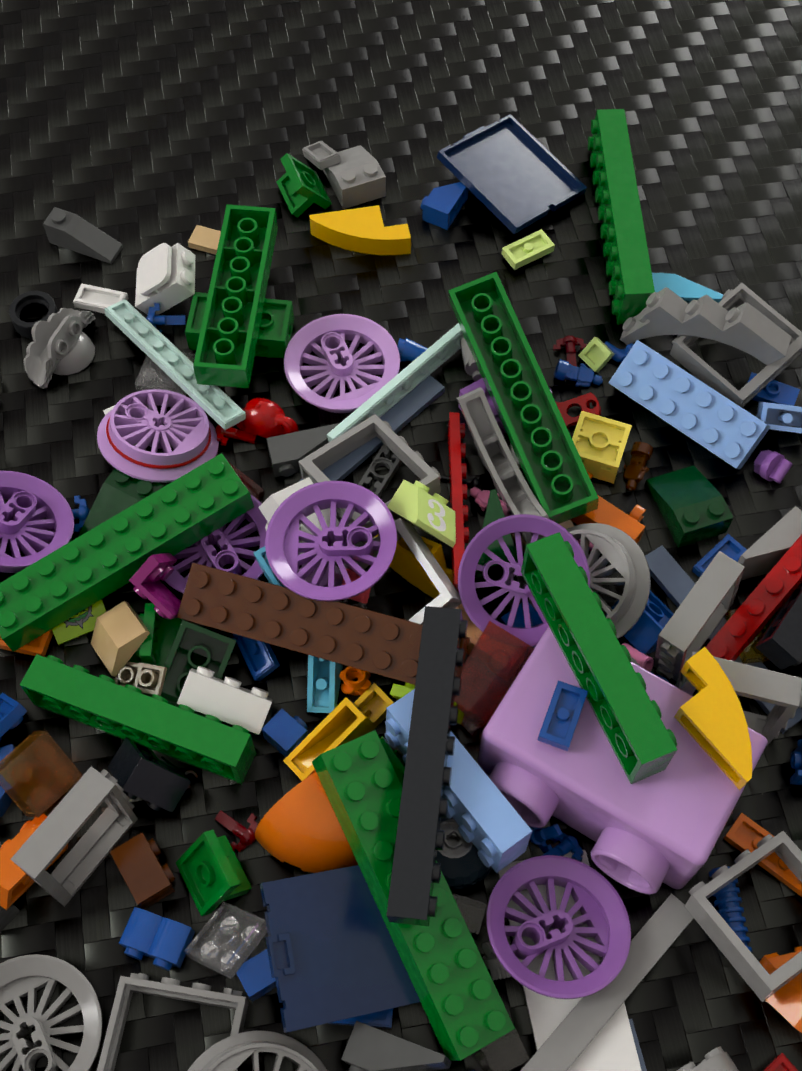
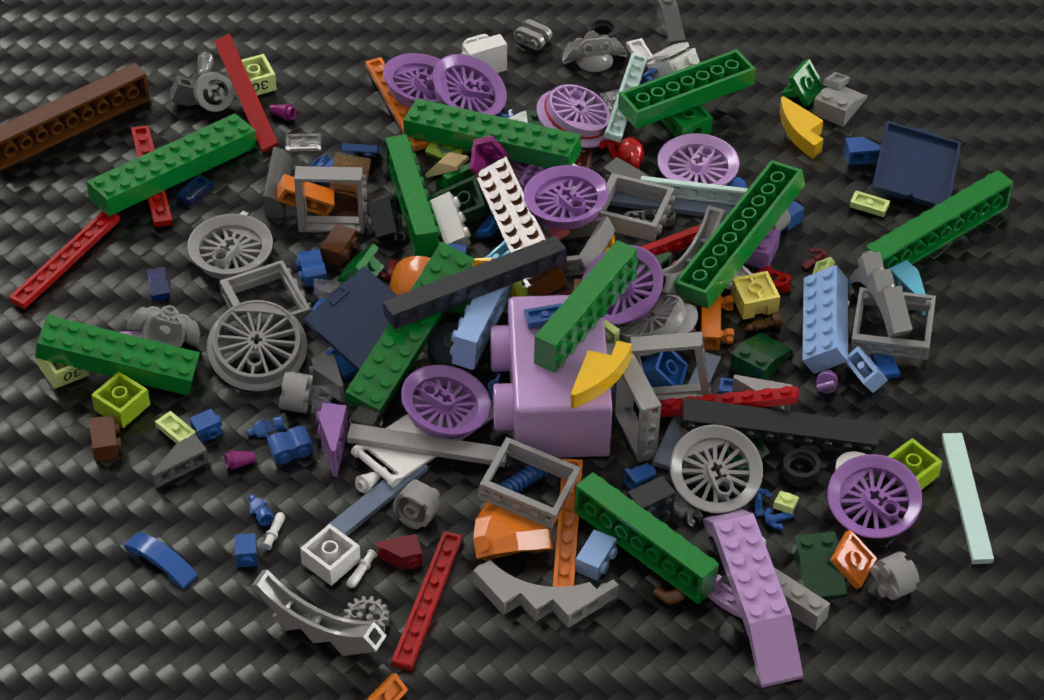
camera: 55 degrees right, 15 degrees down
dark tan slope [114,661,167,696] -> none
yellowish green slope [387,480,456,548] -> none
blue piece [554,359,603,387] -> none

